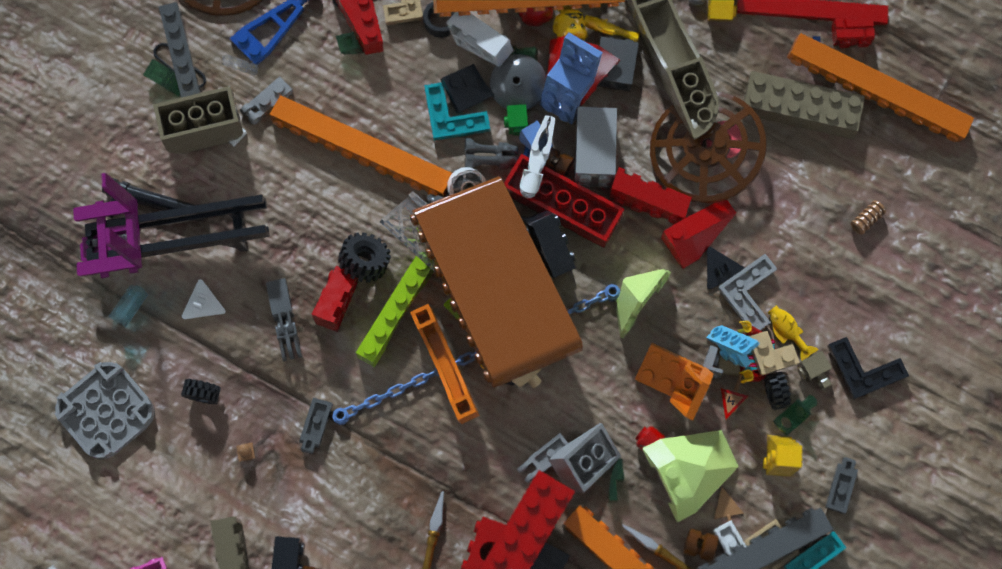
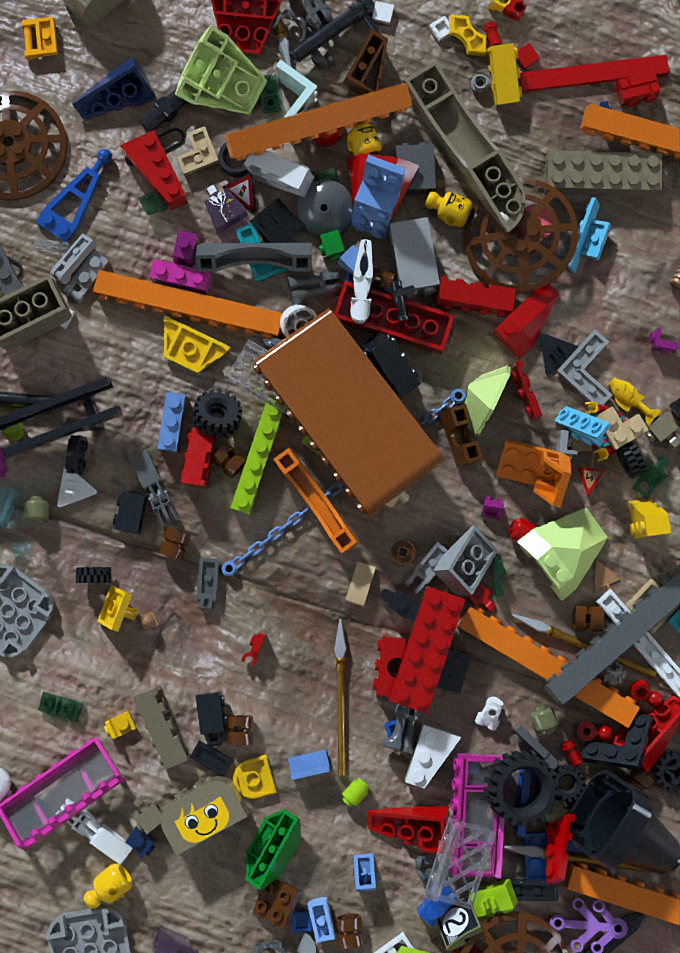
camera: 10 degrees left, 10 degrees up
yellow animal [584,15,640,42] -> none
none -> lime piece [1,423,24,441]
none -> olive head [23,496,49,525]
none -> clear green slope [38,692,84,722]
none -> light grey plate [50,233,97,284]
none -> black hinge [65,435,88,475]
none -> yellow tile [97,585,138,632]
none -> yellow bracket [104,710,137,740]
none -> black brick [113,491,148,534]
none -> dark pink arch [149,259,212,295]
none -> medium blue brick [157,392,188,454]
none -> reddish brown wheel [158,527,191,561]
none -> yellow wing [164,316,231,374]
none -> magenta torso [173,230,202,268]
none -> dark grey arch [196,243,312,272]
none -> clear purple torso [204,185,248,234]
none -> reddish brown wheel [211,442,247,479]
none -> piece [223,173,256,213]
none -> red plate [242,632,266,666]
none -> tan slope [345,561,376,607]
none -> black brick [380,589,420,623]
none -> black piece [385,280,415,321]
none -> reddish brown wheel [390,540,416,566]
none -> yellow piece [425,191,473,228]
none -> reddish brown arch [440,404,484,468]
none -> red plate [466,582,496,612]
none -> magenta tile [481,495,504,520]
none -> red wing [510,360,543,421]
none -> medium azure bracket [568,197,611,274]
none -> magenta bracket [649,328,679,355]

